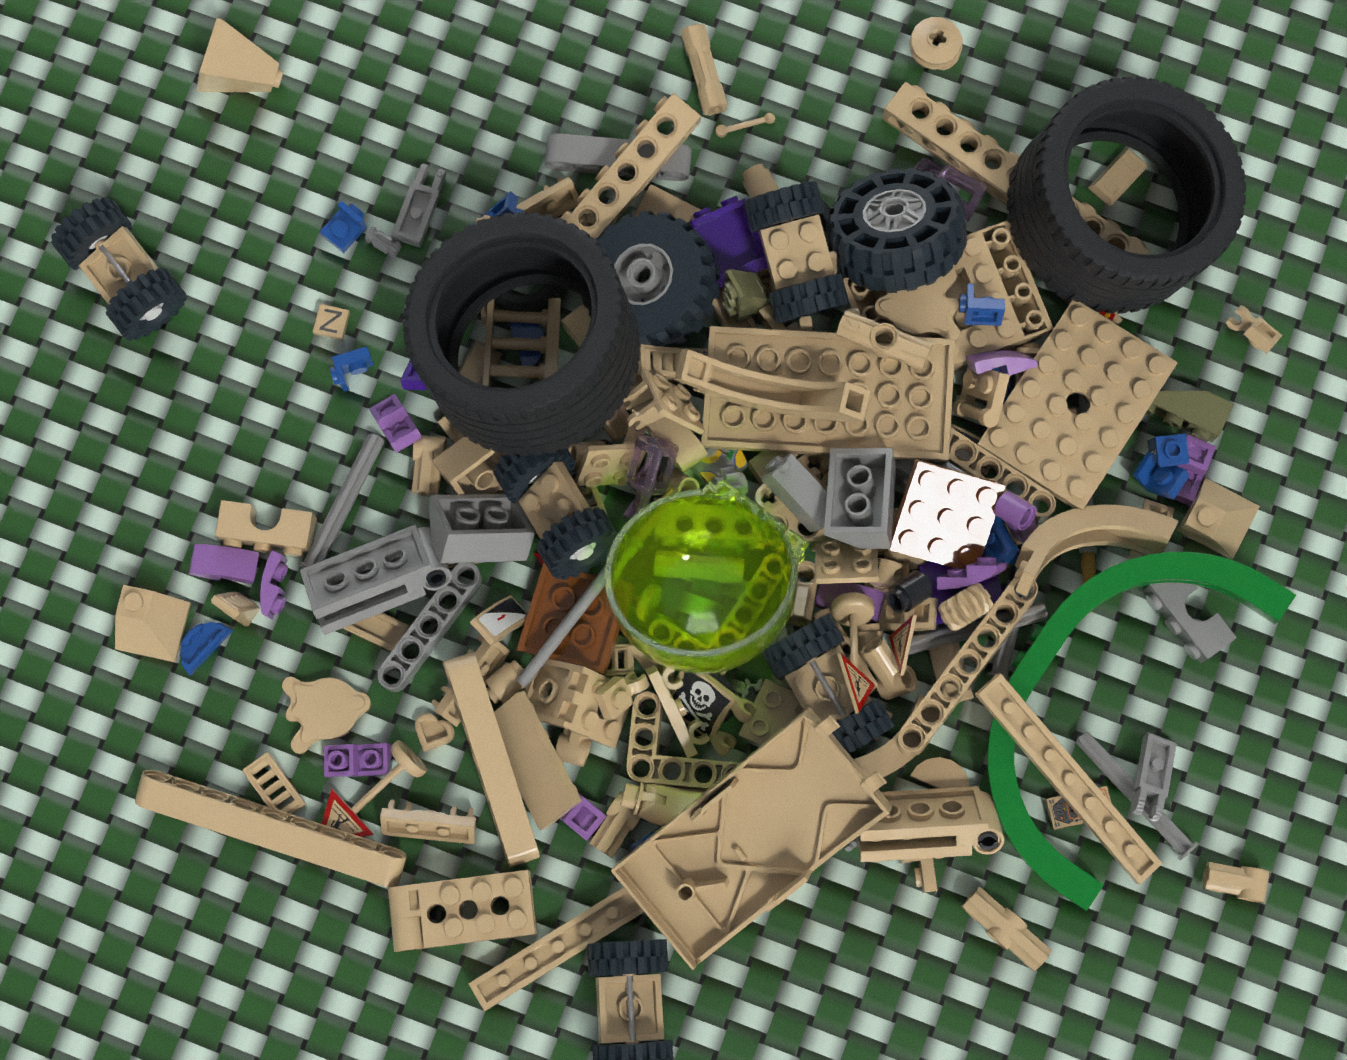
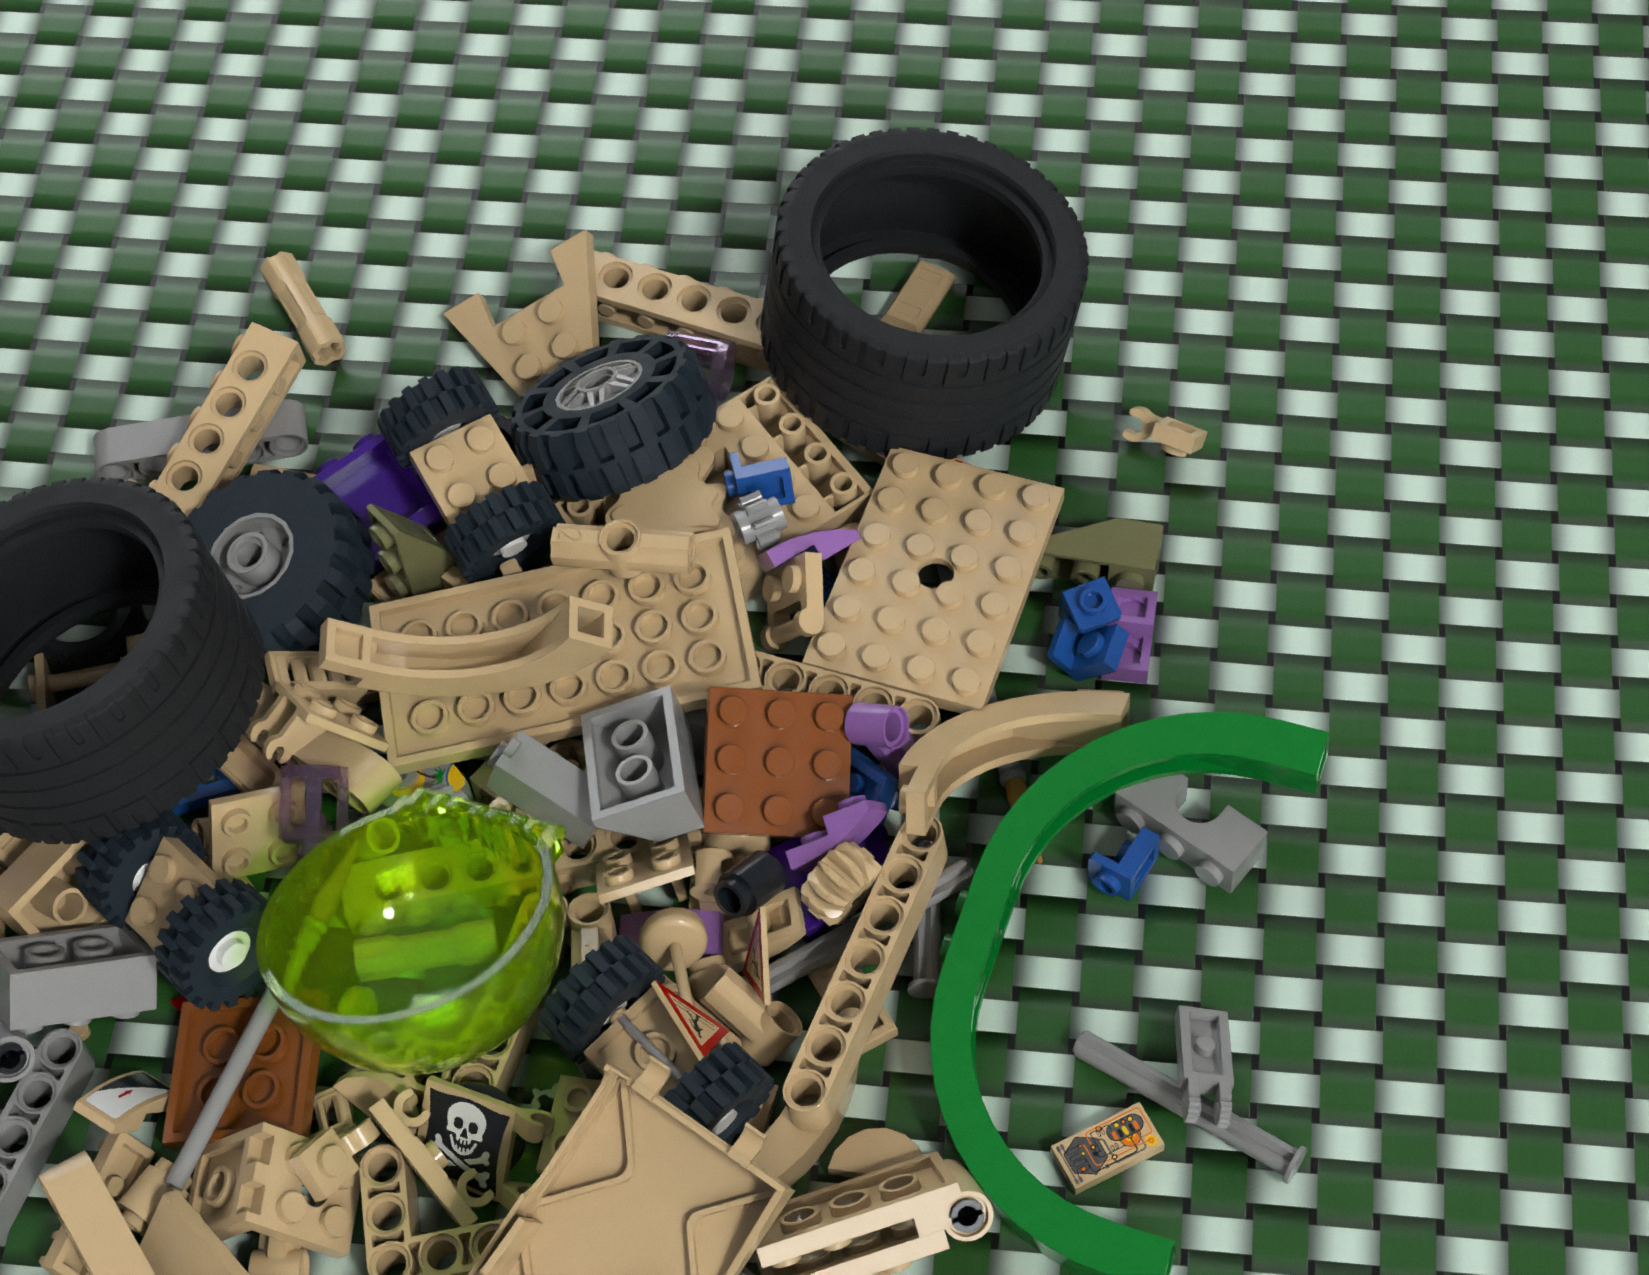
camera: 10 degrees left, 20 degrees down
tan hinge [715,113,775,138] -> none
tan piece [909,17,963,71] -> none
tan plate [975,674,1163,885] -> none
tan slope [1177,478,1260,560] -> none
tan piece [1202,862,1269,903] -> none
none -> tan wing [443,229,600,398]
none -> light grey gear [731,490,787,551]
none -> blue bracket [1088,827,1160,902]

